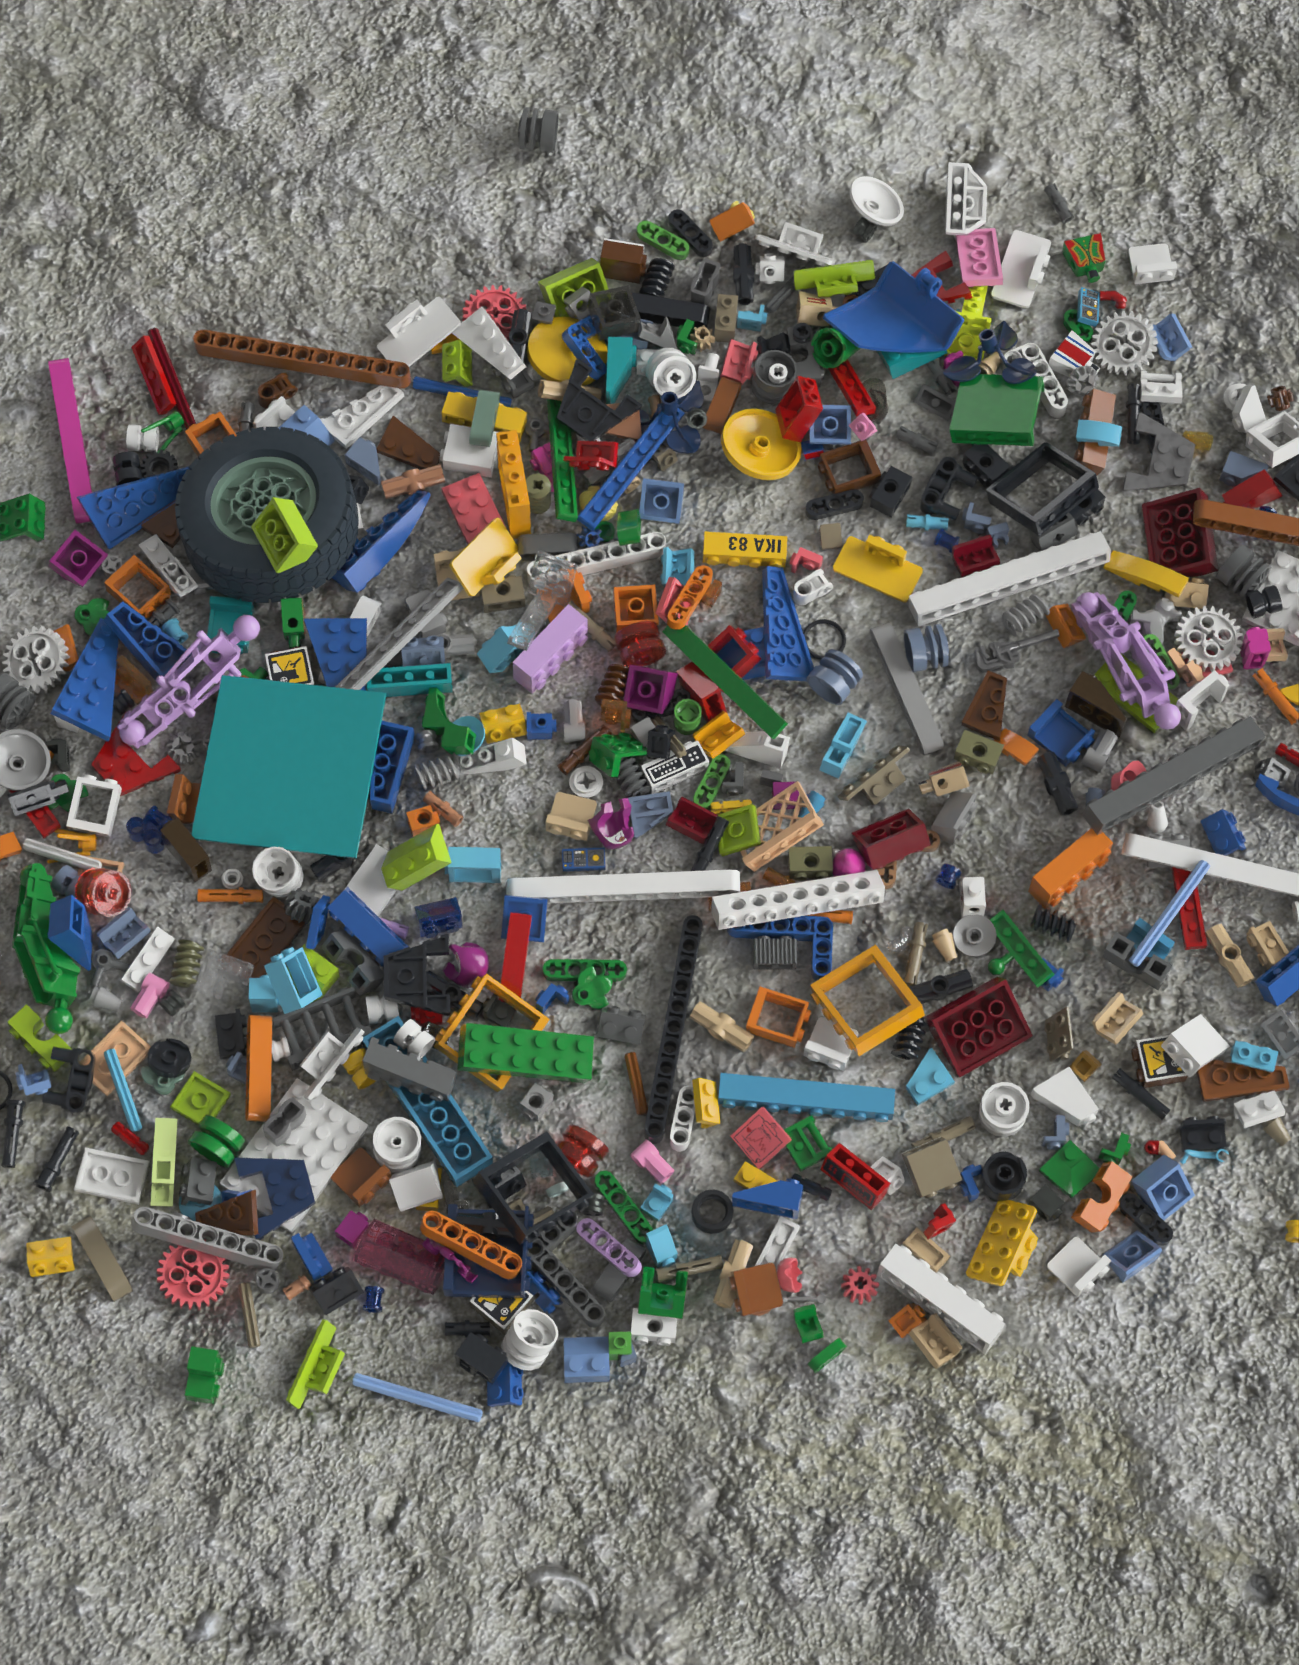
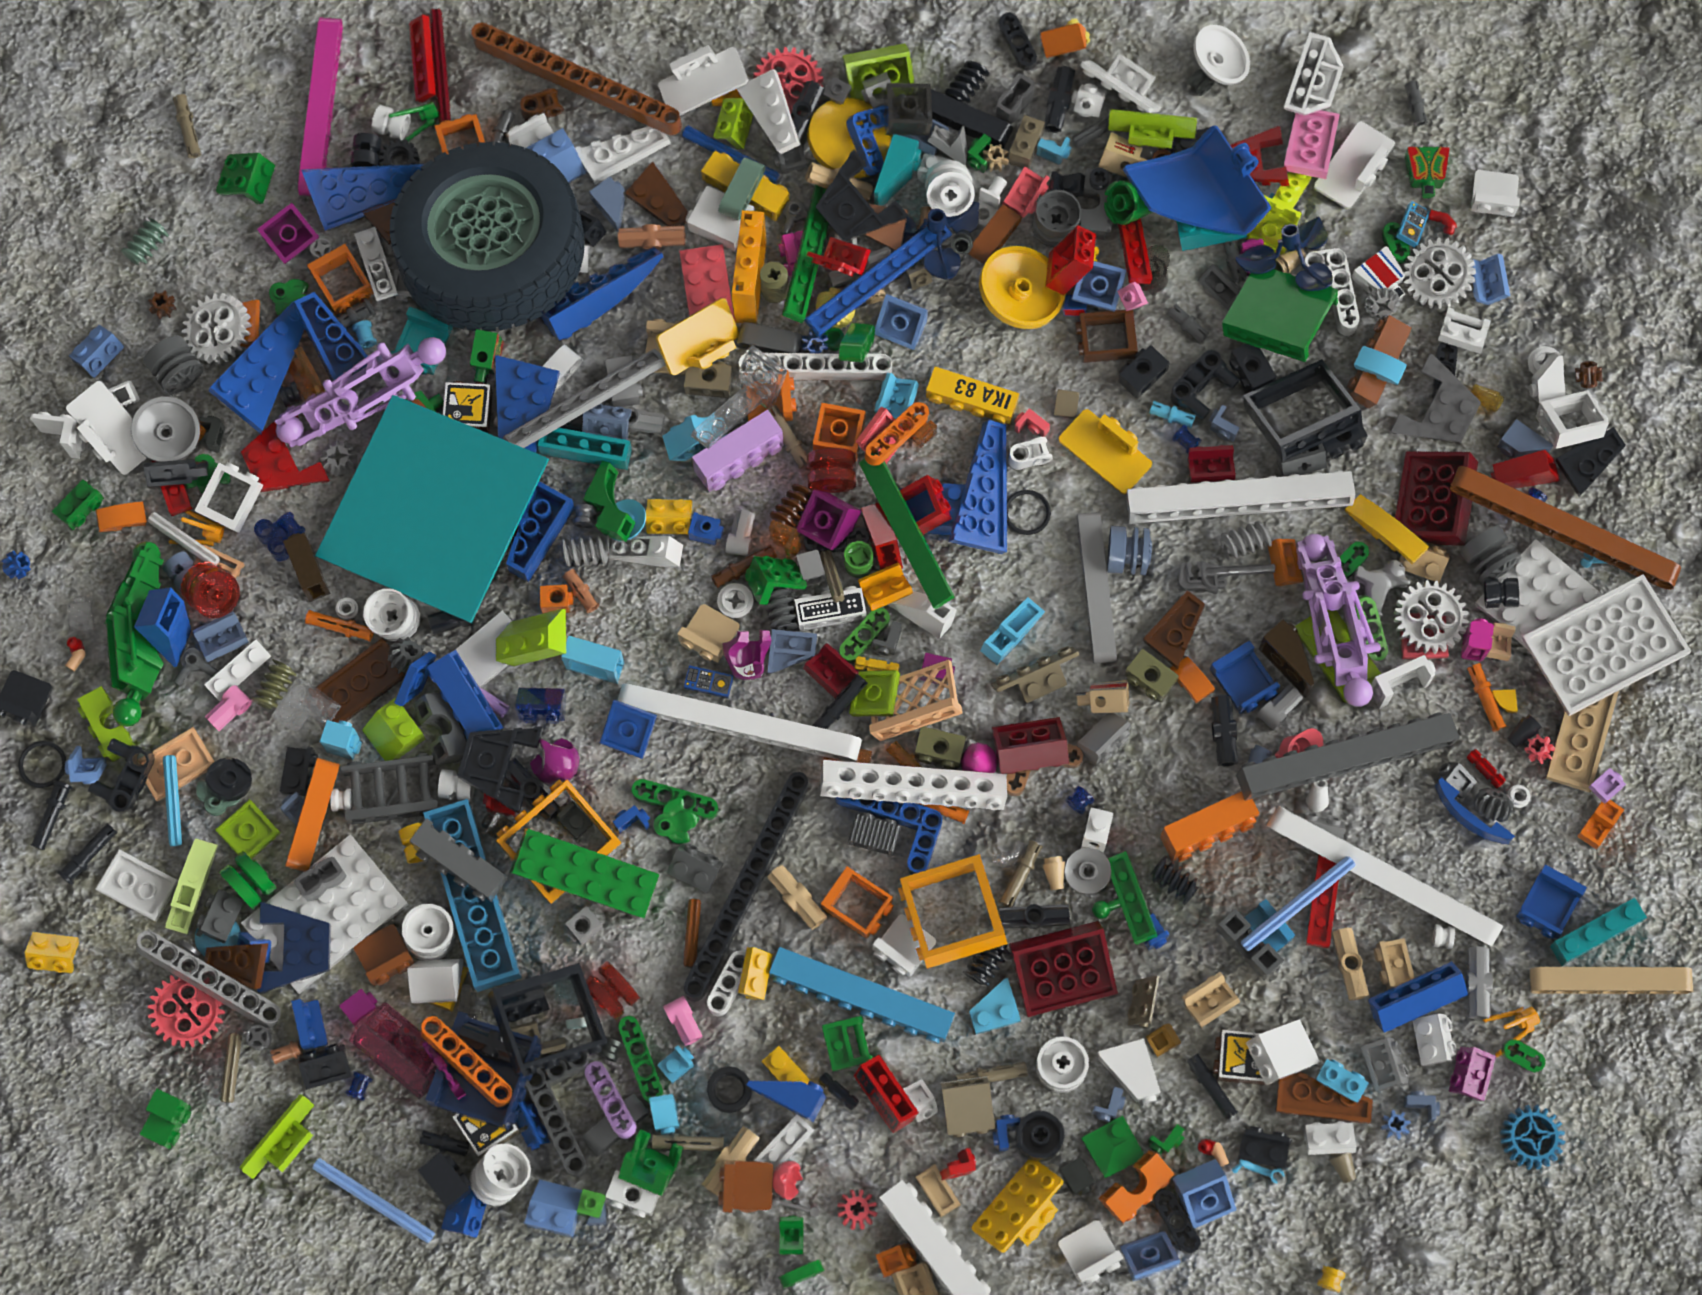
camera: 20 degrees right, 5 degrees up
dark tan slope [71,1216,133,1302] -> none
light grey cone [88,986,123,1012] -> none
red axle [111,1121,150,1155] -> none
pearl dark grey wheel [158,989,186,1017] -> none
dark orange bracket [167,774,201,824] -> none
lime slope [251,497,318,573] -> none
medium azure window [264,947,323,1014] -> none
white bracket [299,1027,364,1101] -> none
white wheel [393,1019,435,1058] -> none
red slope [499,912,532,1003] -> none
reddish brown piece [600,238,647,284] -> none
bright green beam [637,221,689,260] -> none
black bracket [647,725,675,759] -> none
coral tile [730,1107,792,1169] -> none
flat silver tile [760,770,783,787] -> none
white bush [768,363,788,385] -> none
dark azure cone [798,790,826,818] -> none
black beam [805,489,864,520] -> none
sand blue wheel [807,649,863,705] -> none
sand blue tile [985,522,1009,548] -> none
black pin [1126,383,1142,445] -> none
light nougat plate [1161,648,1205,687] -> none
blue bracket [1200,809,1246,856] -> none

